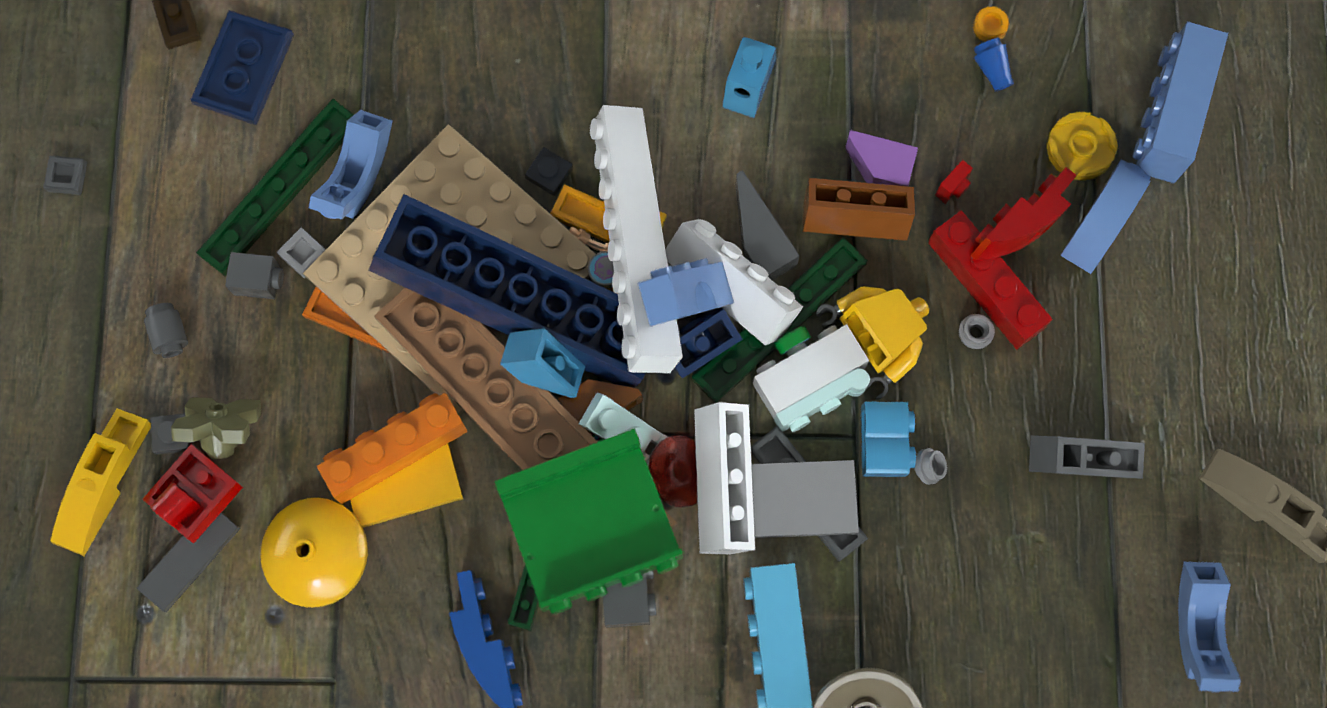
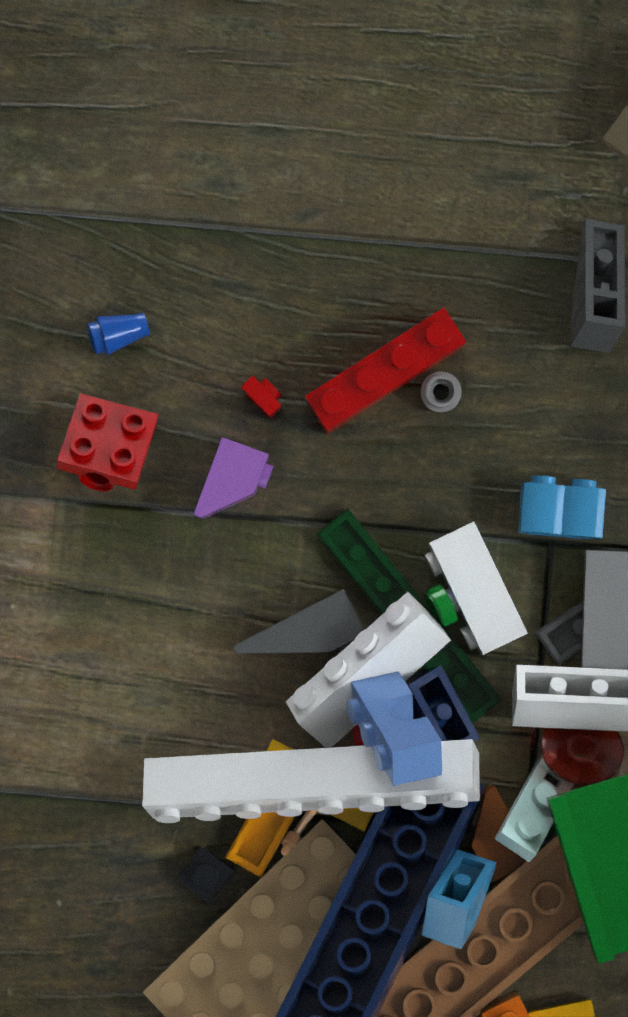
camera: 85 degrees left, 10 degrees up
tile [588,251,614,289] -> none
dark azure torso [722,37,776,118] -> none
light aqua plate [774,369,870,433] -> none
dark orange brick [803,178,915,241] -> none
yellow torso [816,287,929,399] -> none
light grey plate [915,448,947,485] -> none
red slope [971,167,1077,260] -> none
light orange tile [973,6,1009,42] -> none
yellow tile [1046,111,1118,180] -> none
medium blue arch [1060,159,1151,274] -> none
medium blue brick [1132,21,1228,183] -> none
none -> red plate [57,393,159,492]

